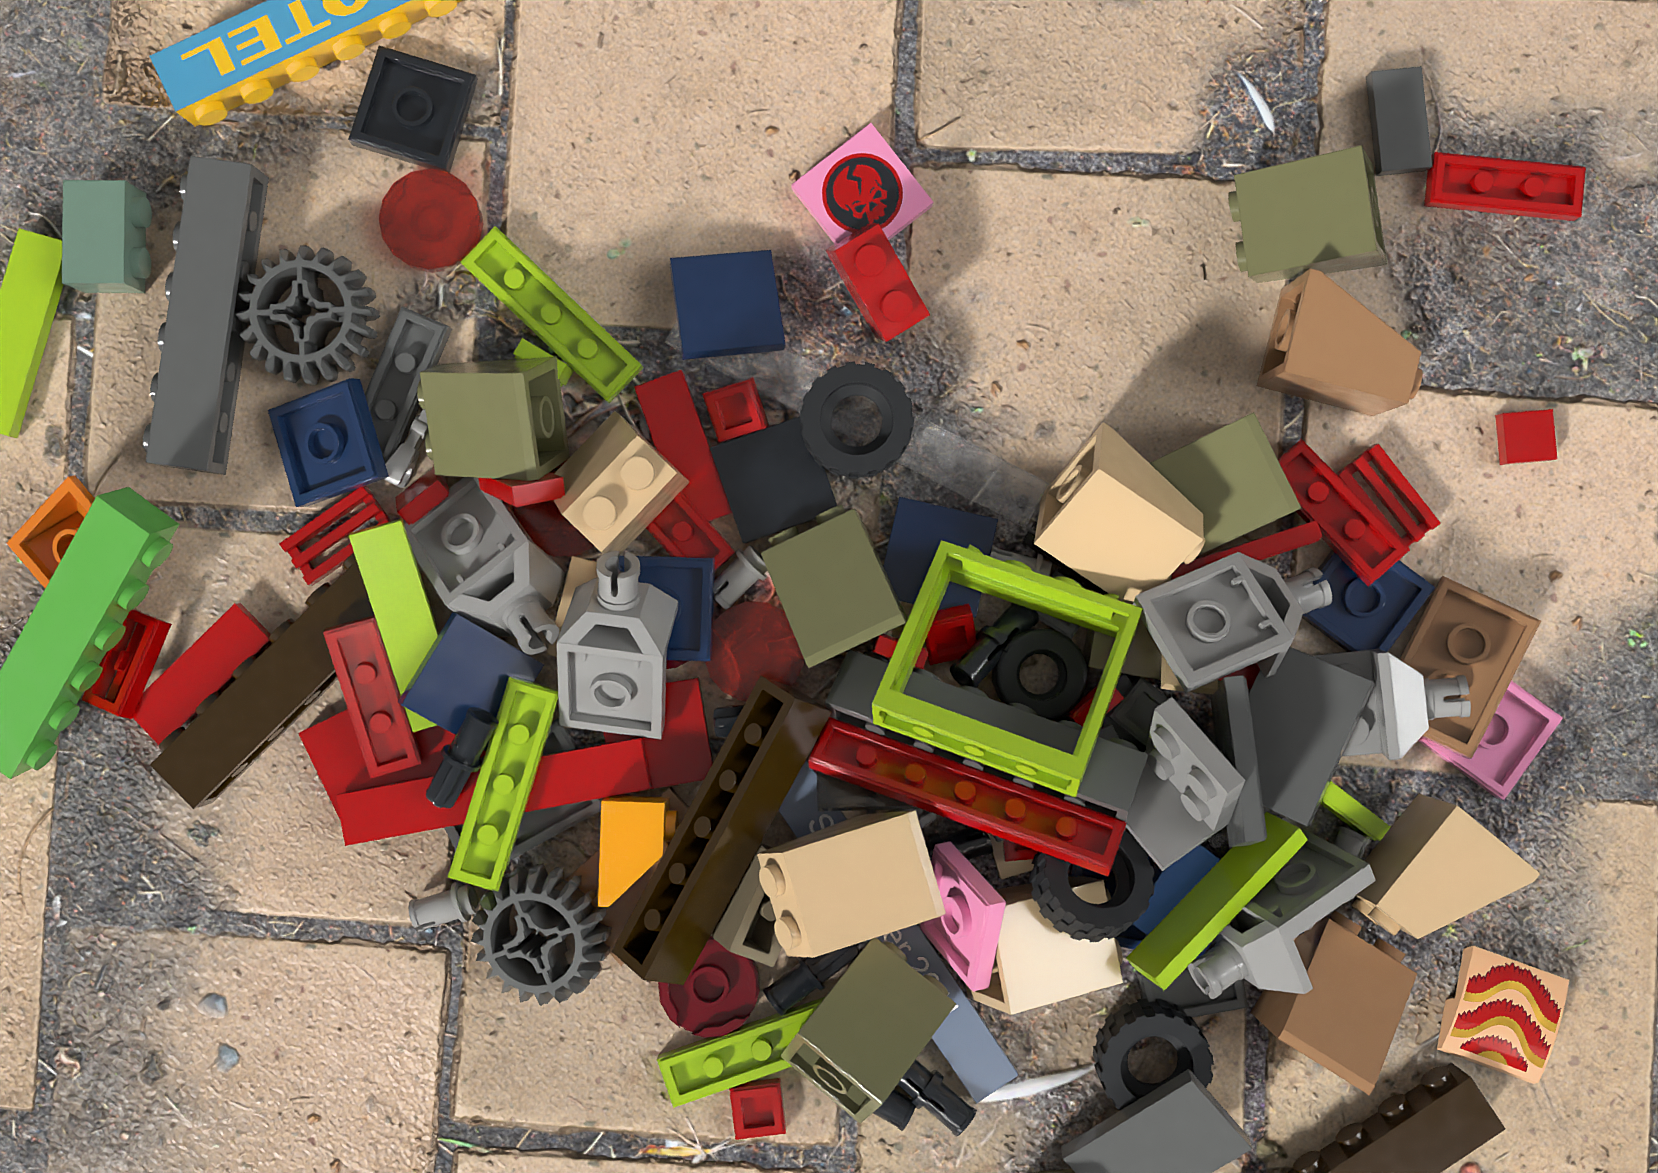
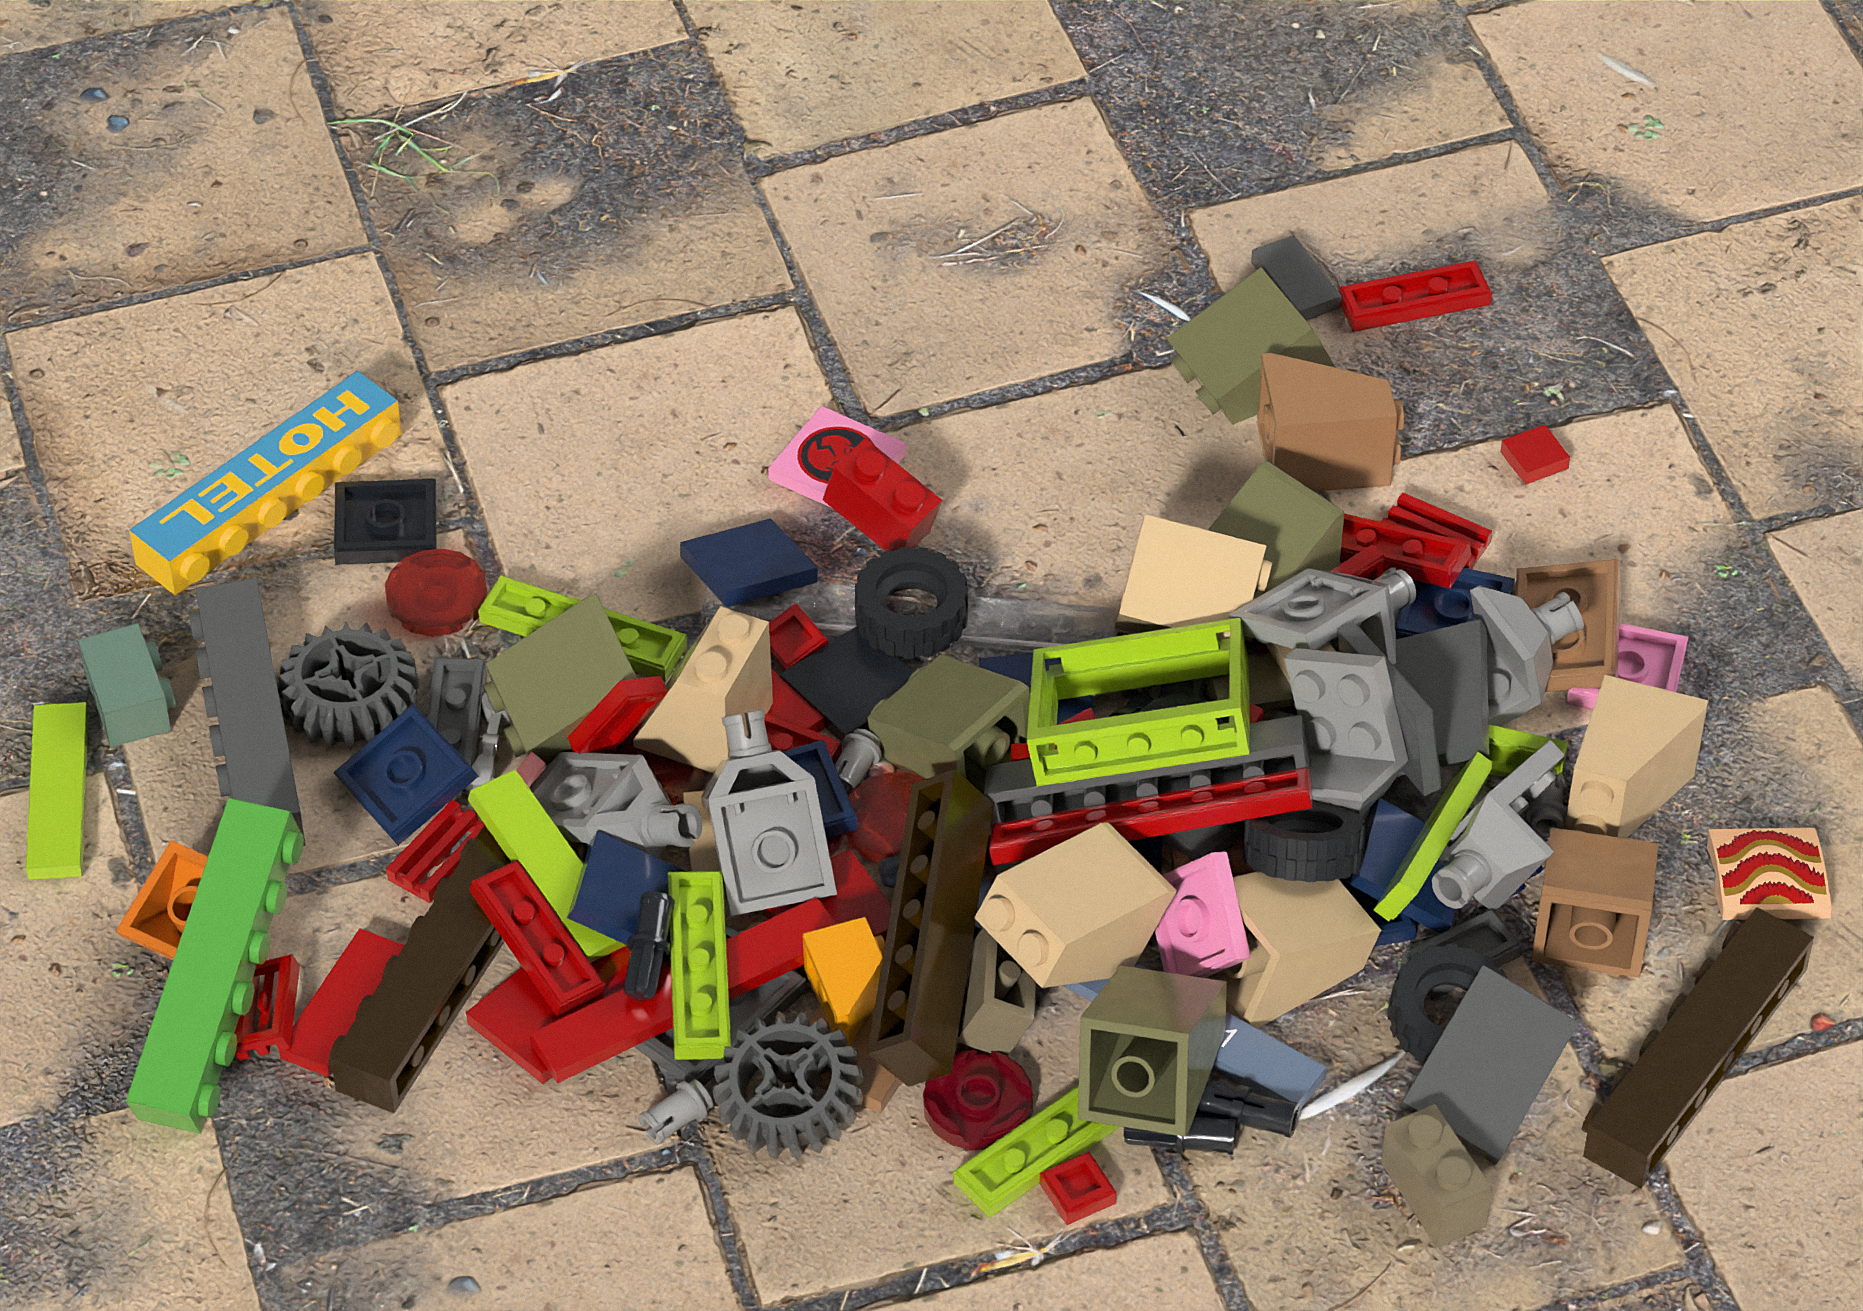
camera: 15 degrees left, 40 degrees down
black axle [763,944,860,1016] -> none

